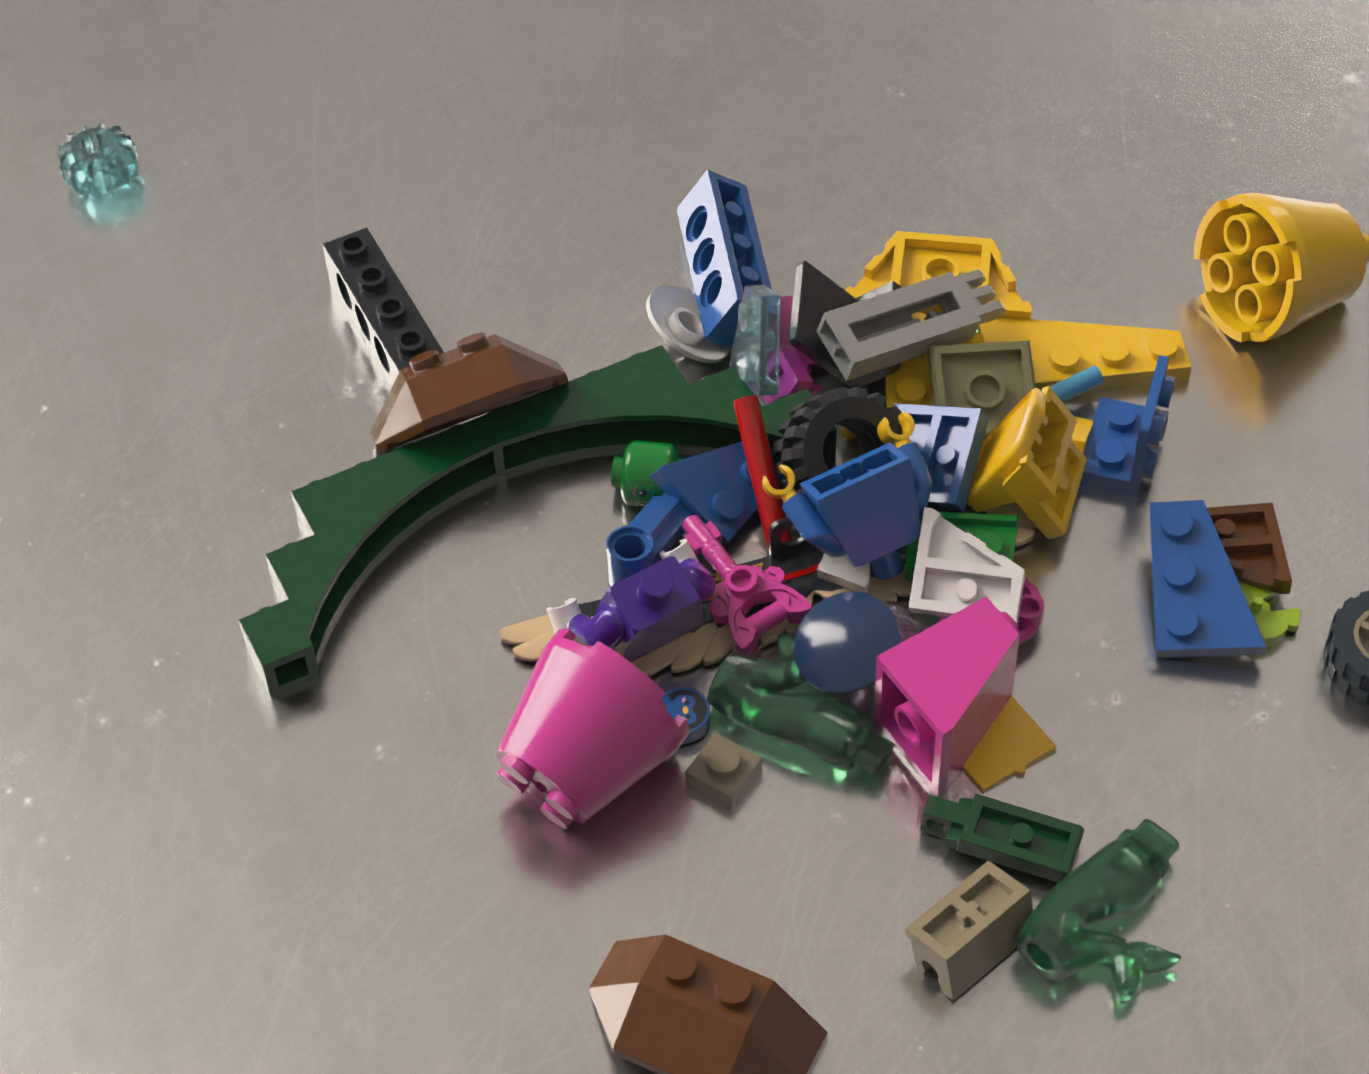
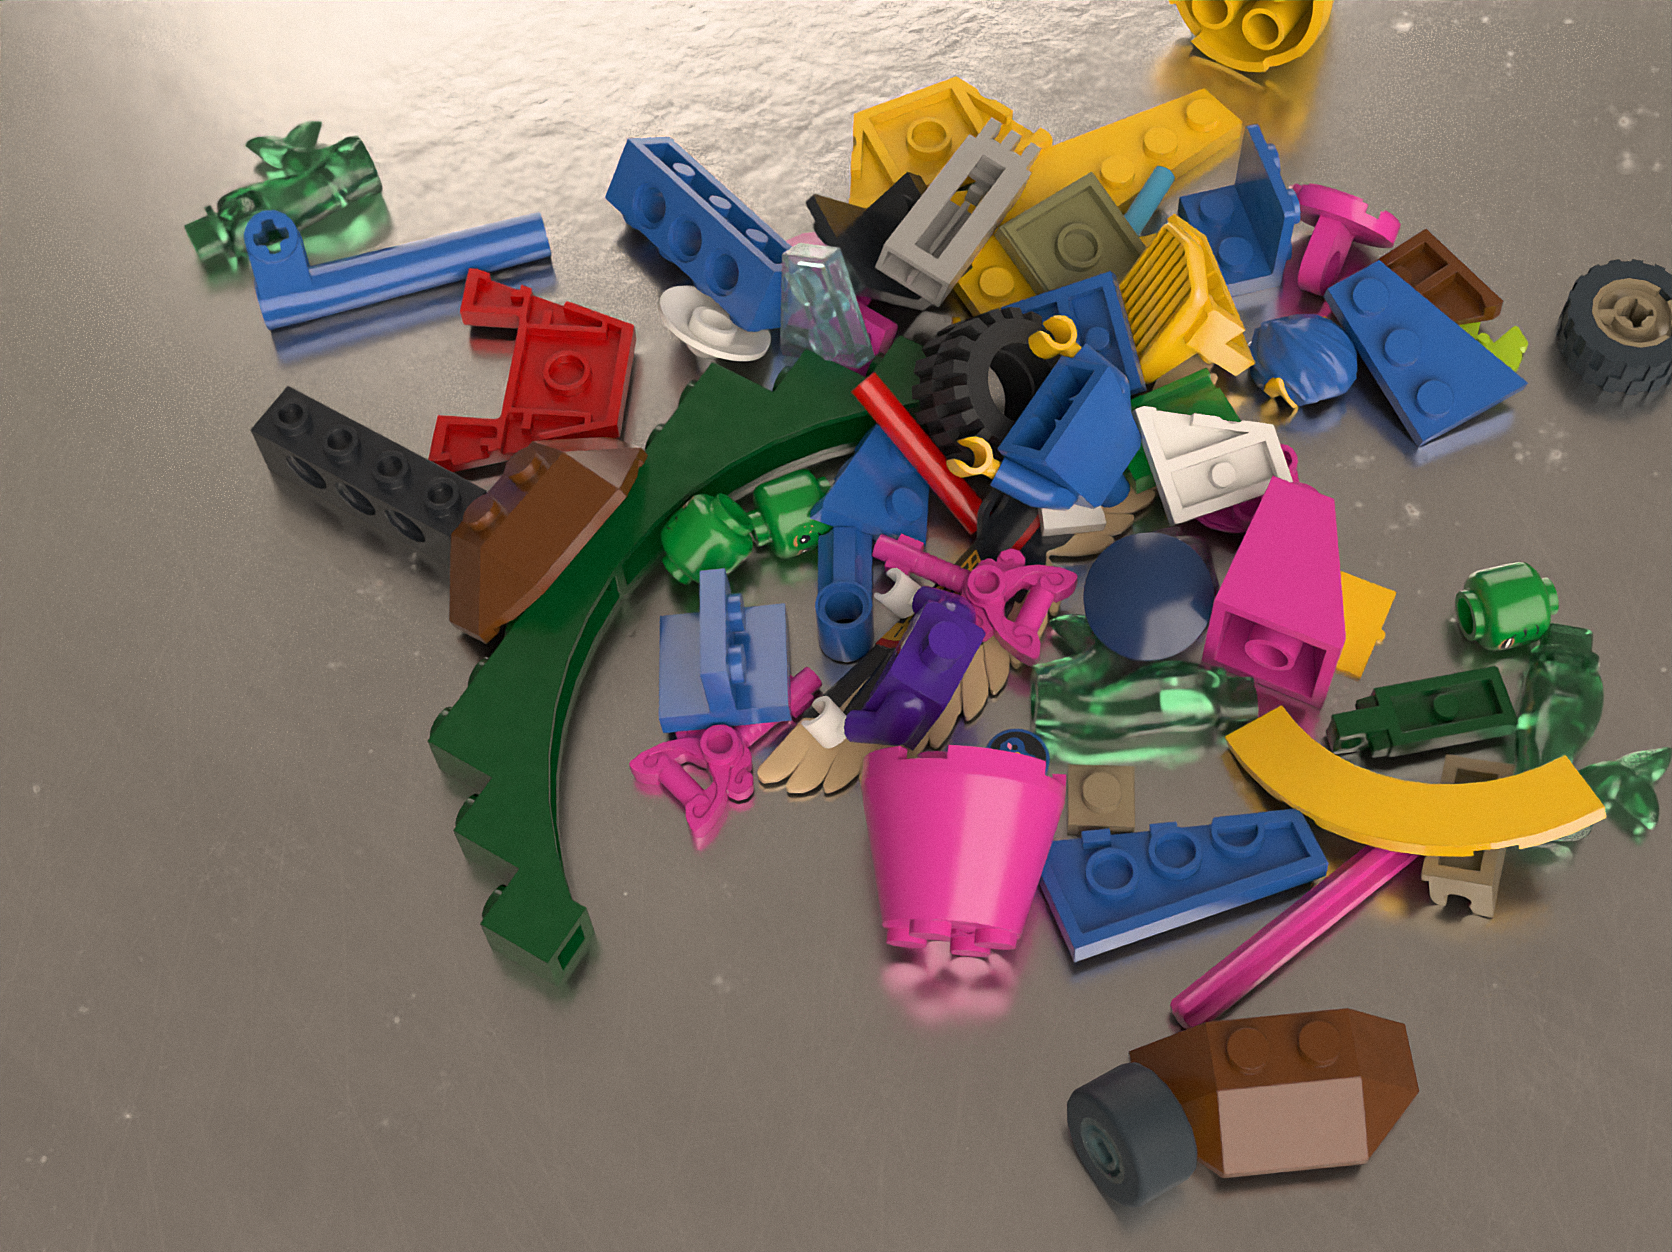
camera: 30 degrees left, 10 degrees up
none -> clear green piece [183,120,383,262]
none -> blue axle [244,210,551,331]
none -> red wing [428,268,637,472]
none -> dark pink piece [629,667,822,838]
none -> bracket [659,568,792,733]
none -> green head [660,493,754,585]
none -> blue wing [1039,809,1329,962]
none -> black wheel [1067,1062,1197,1207]
none -> dark pink axle [1170,845,1420,1030]
none -> yellow tile [1225,705,1606,857]
none -> blue hair [1248,314,1358,409]
none -> dark pink tile [1289,183,1401,296]
none -> green head [1455,562,1559,651]

